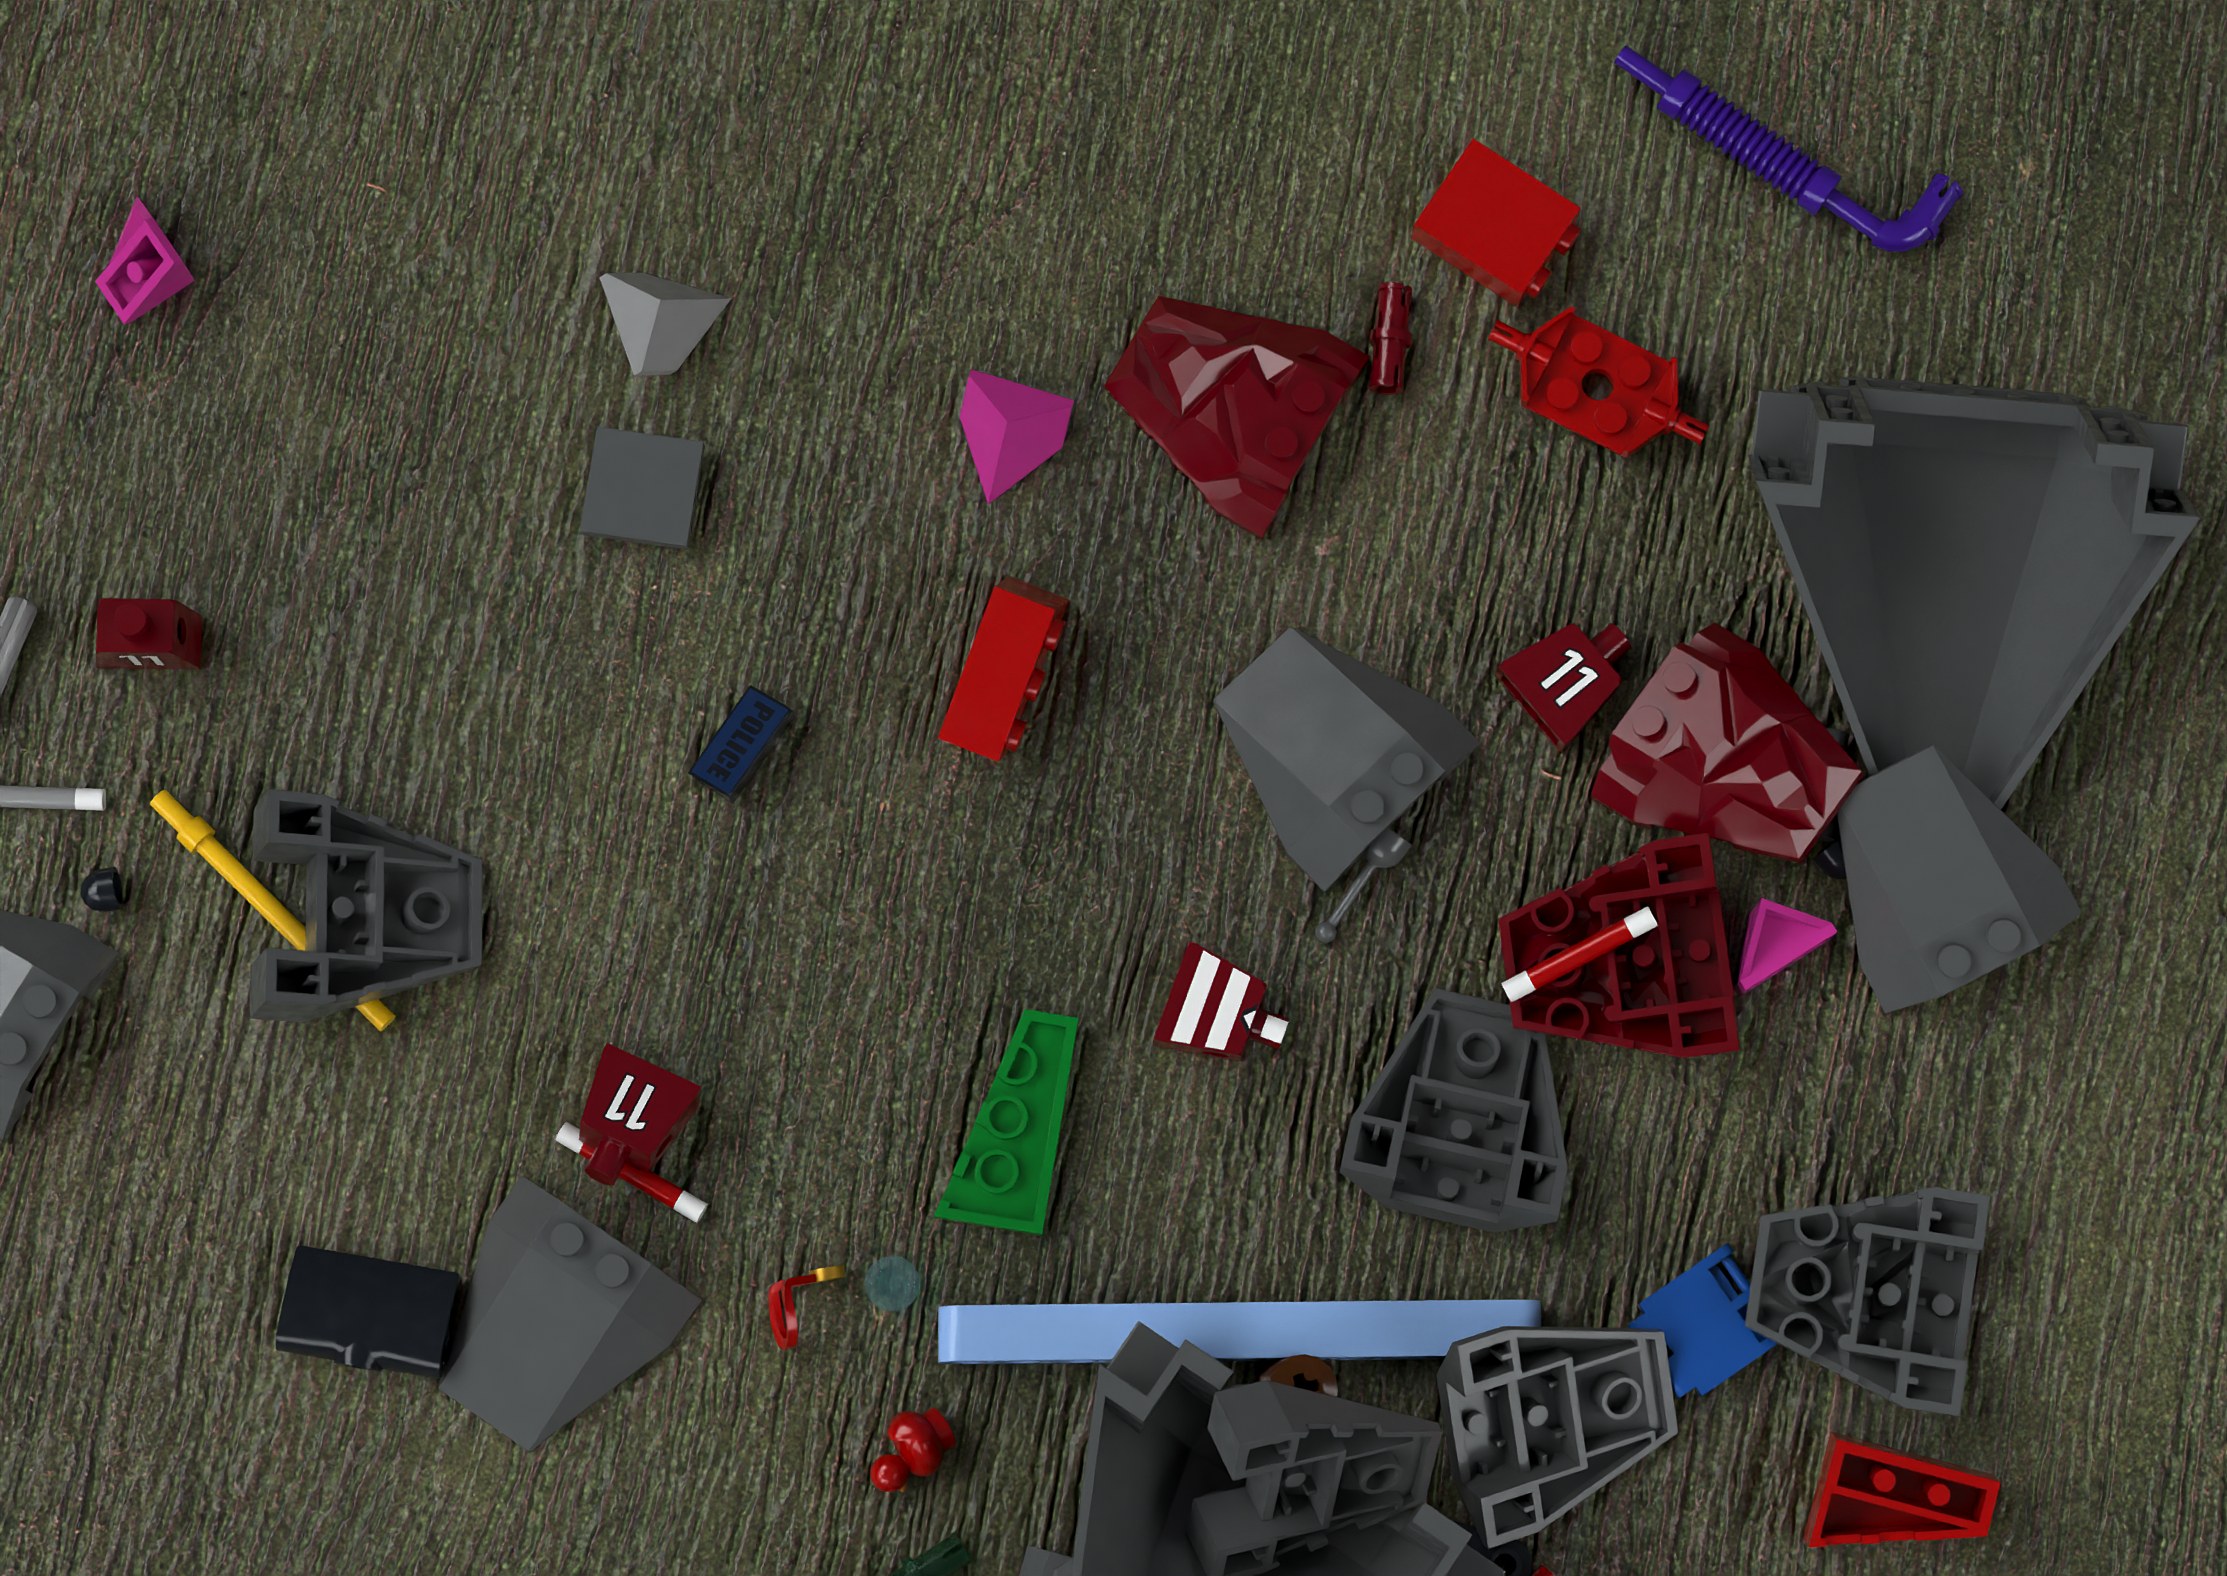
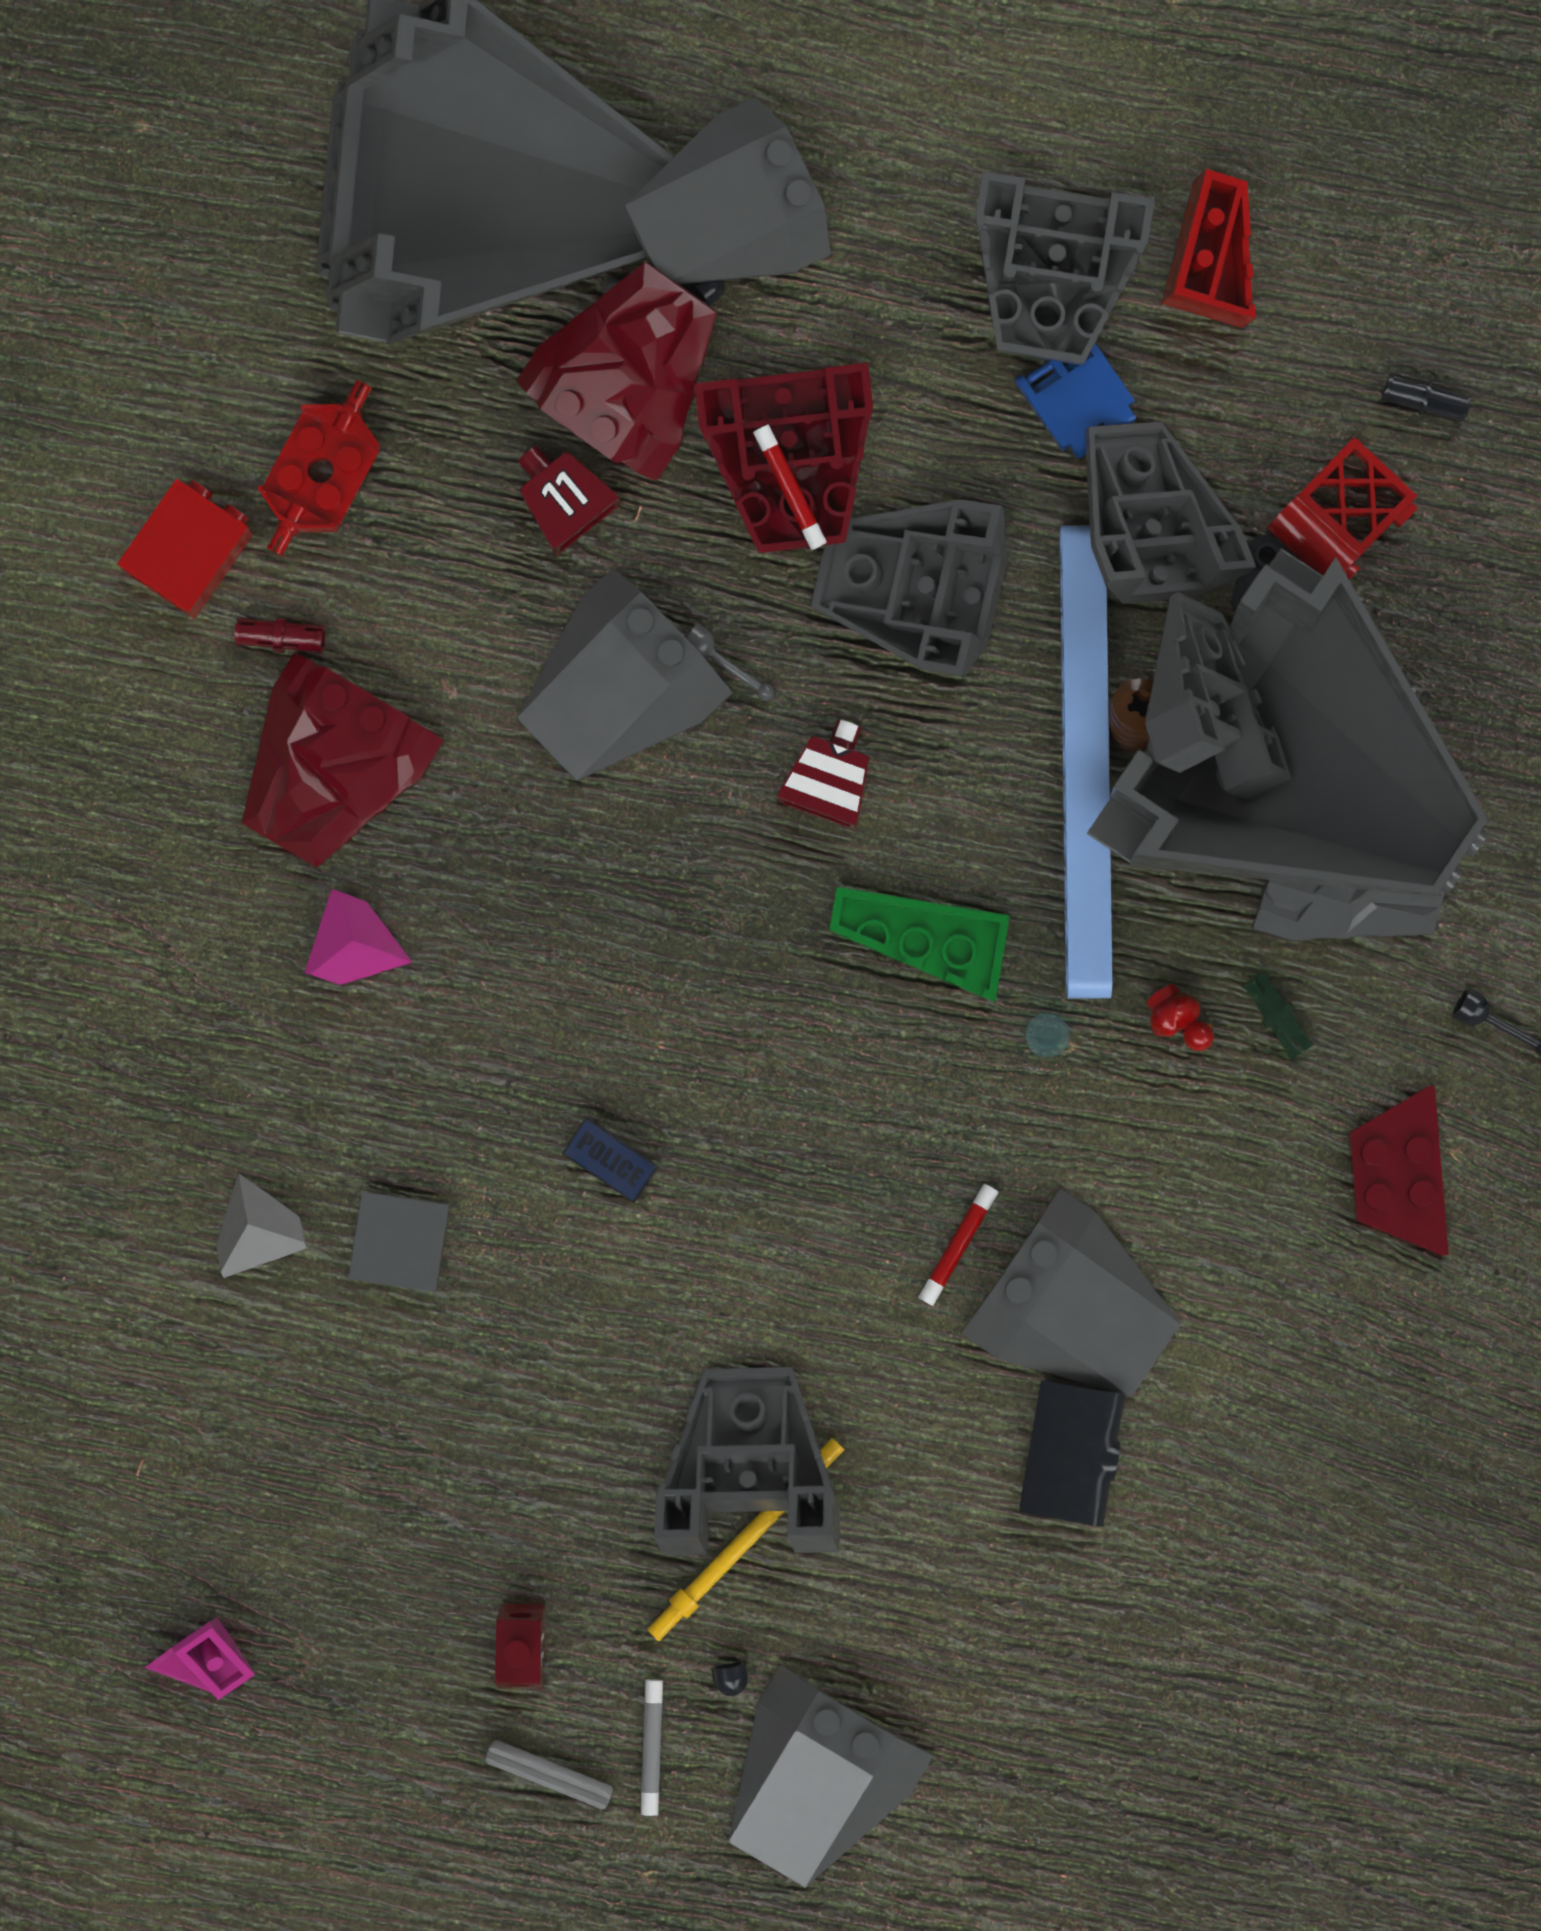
camera: 85 degrees left, 5 degrees up
dark red torso [579,1043,701,1186] -> none
red piece [767,1265,846,1351] -> none
red wedge [938,576,1069,762] -> none
dark purple piece [1614,45,1963,253] -> none
dark pink slope [1734,898,1837,997] -> none

